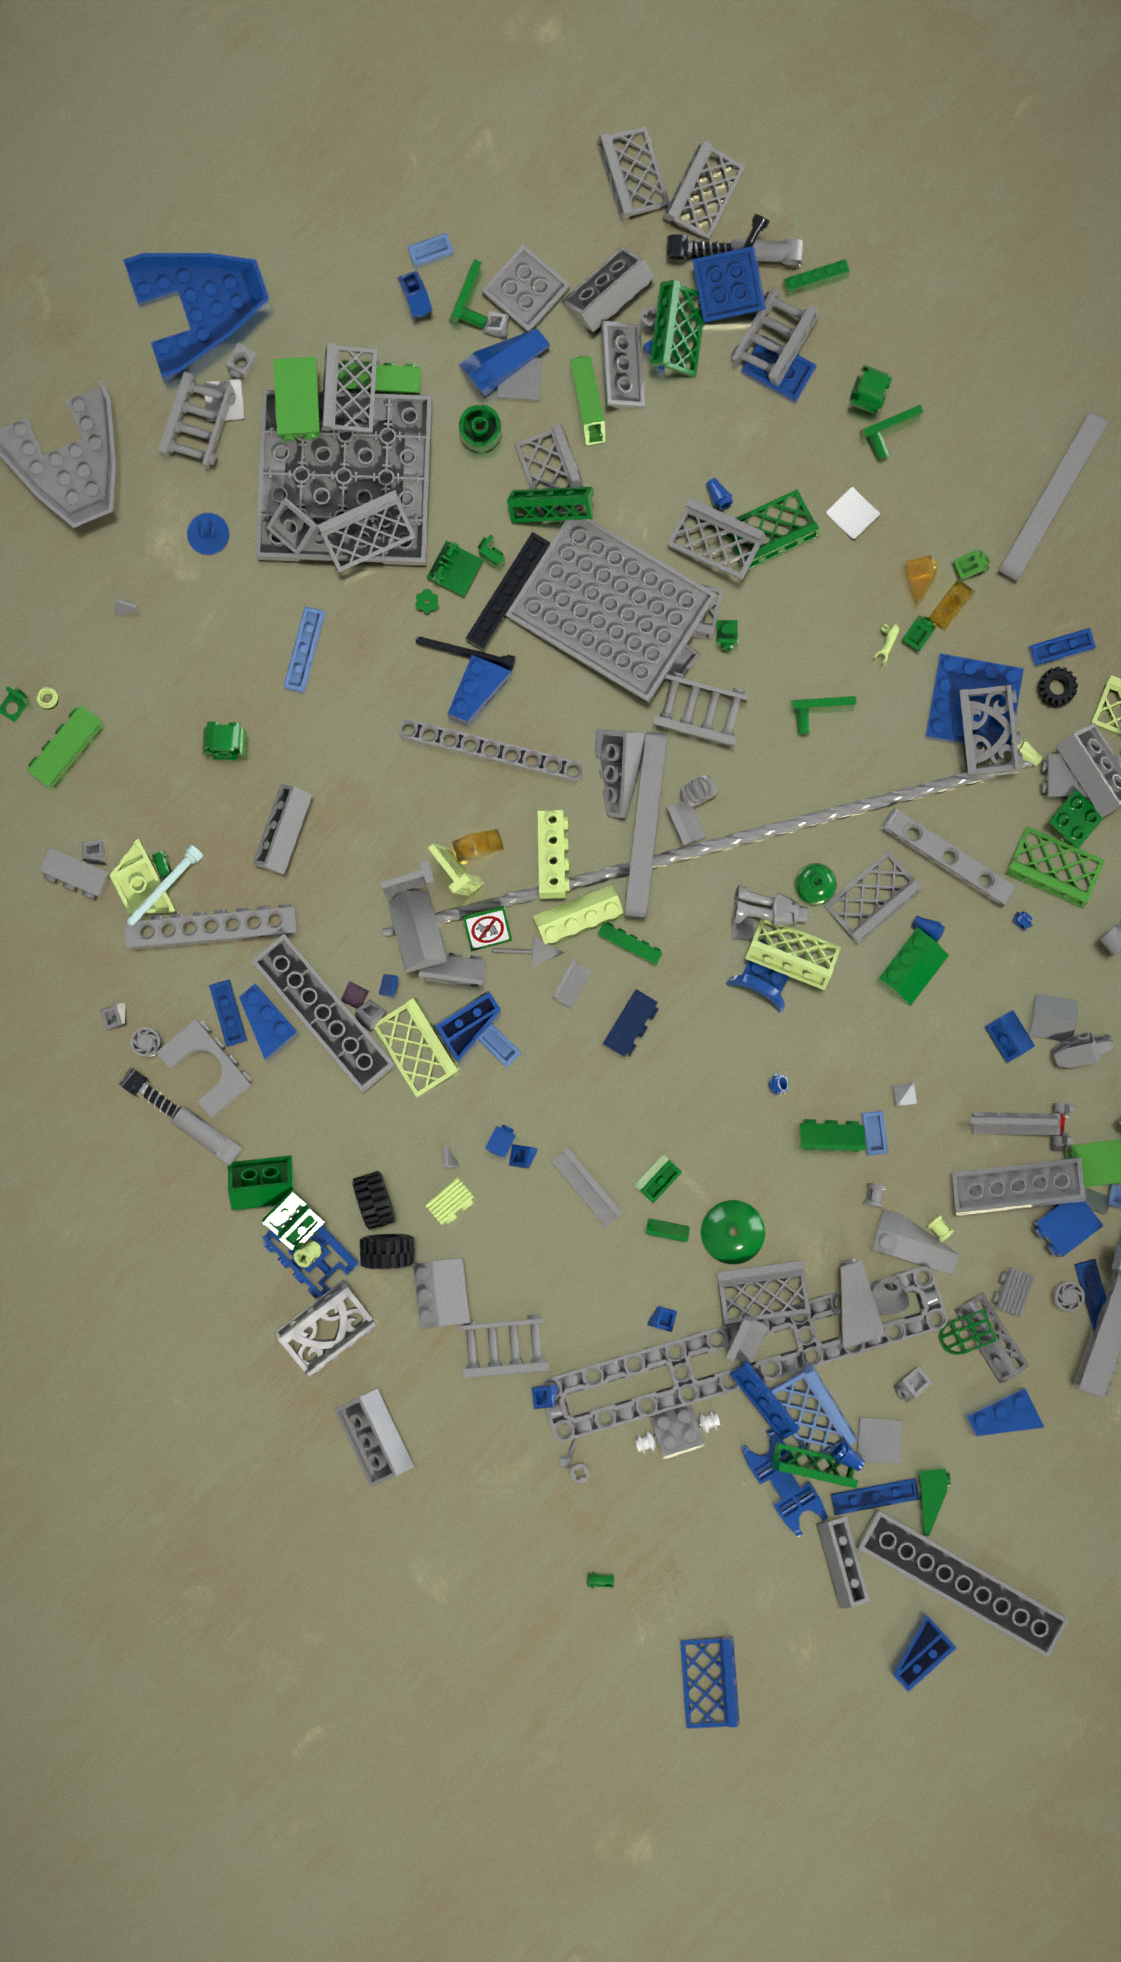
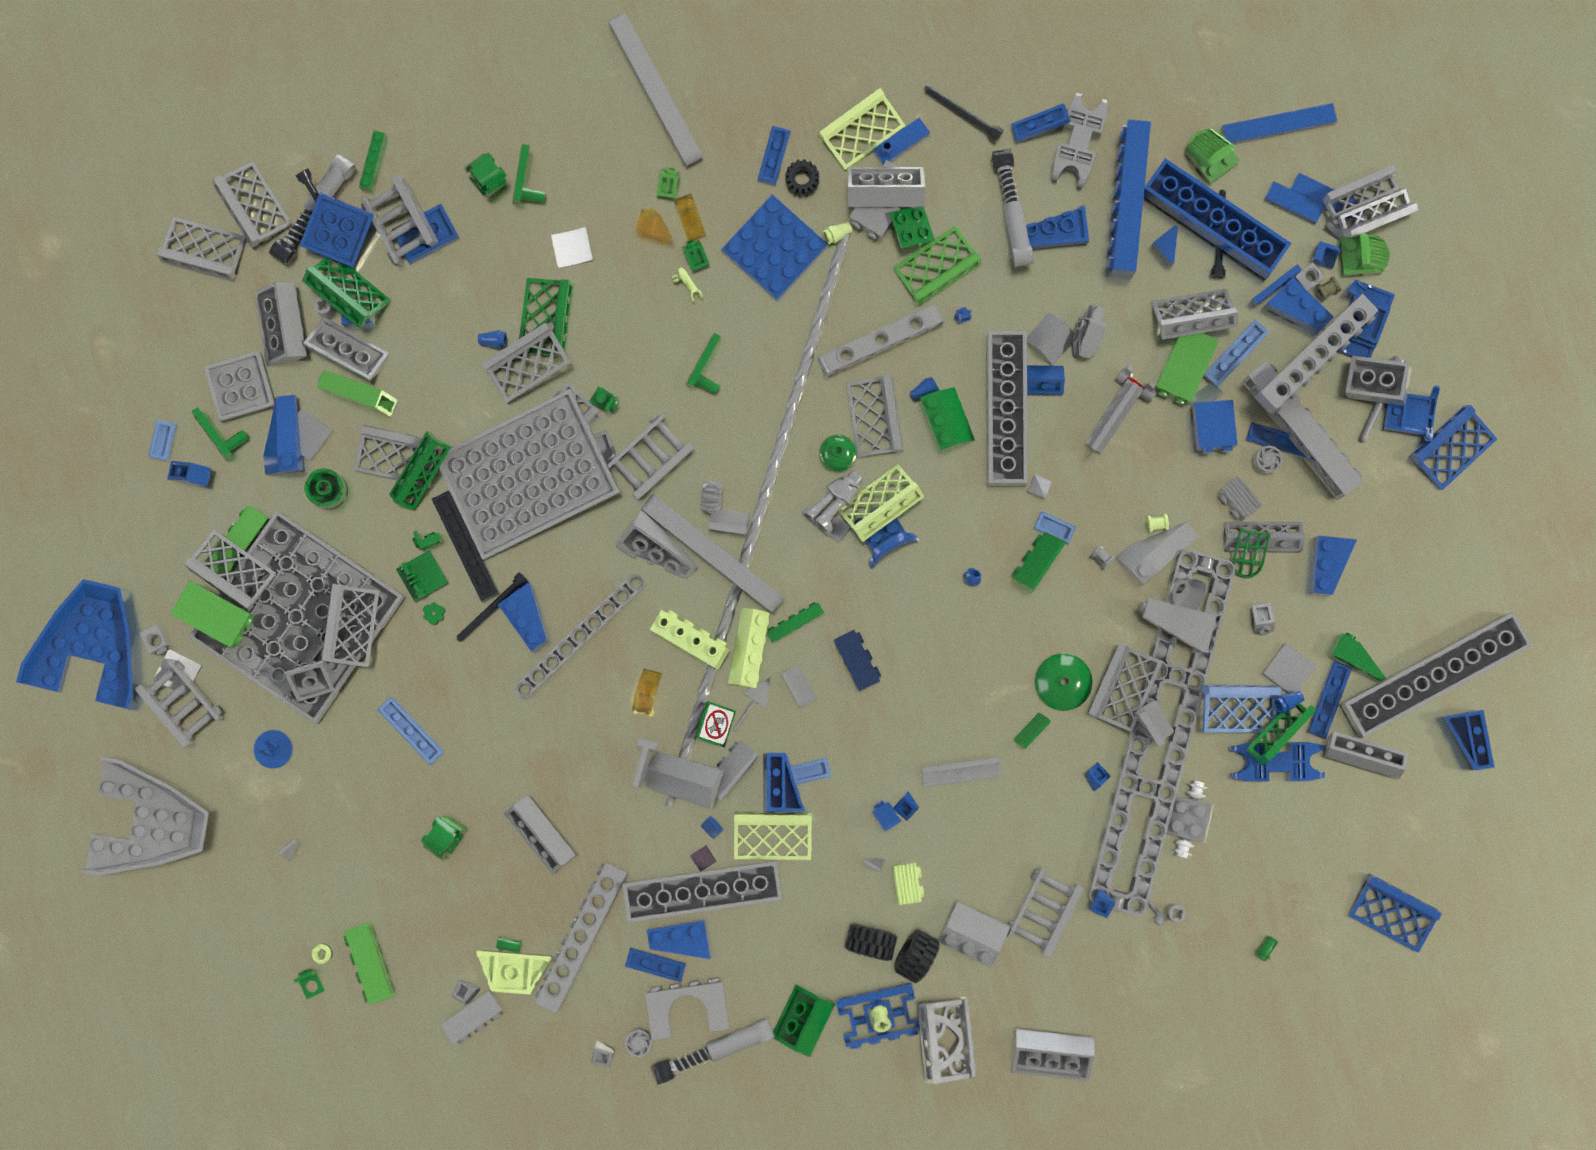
camera: 55 degrees left, 0 degrees up
light aqua piece [127,845,203,926] -> none
slope [262,1190,324,1252] -> none
light grey slope [355,999,386,1031] -> none
yellowish green fence [428,844,485,896] -> none
light grey slope [483,312,509,339] -> none
green slope [635,1155,682,1203] -> none
blue tile [730,1361,800,1440] -> none
light grey plate [952,1157,1086,1216] -> none
light grey fence [960,685,1024,777] -> none
none -> light grey brick [987,331,1028,486]

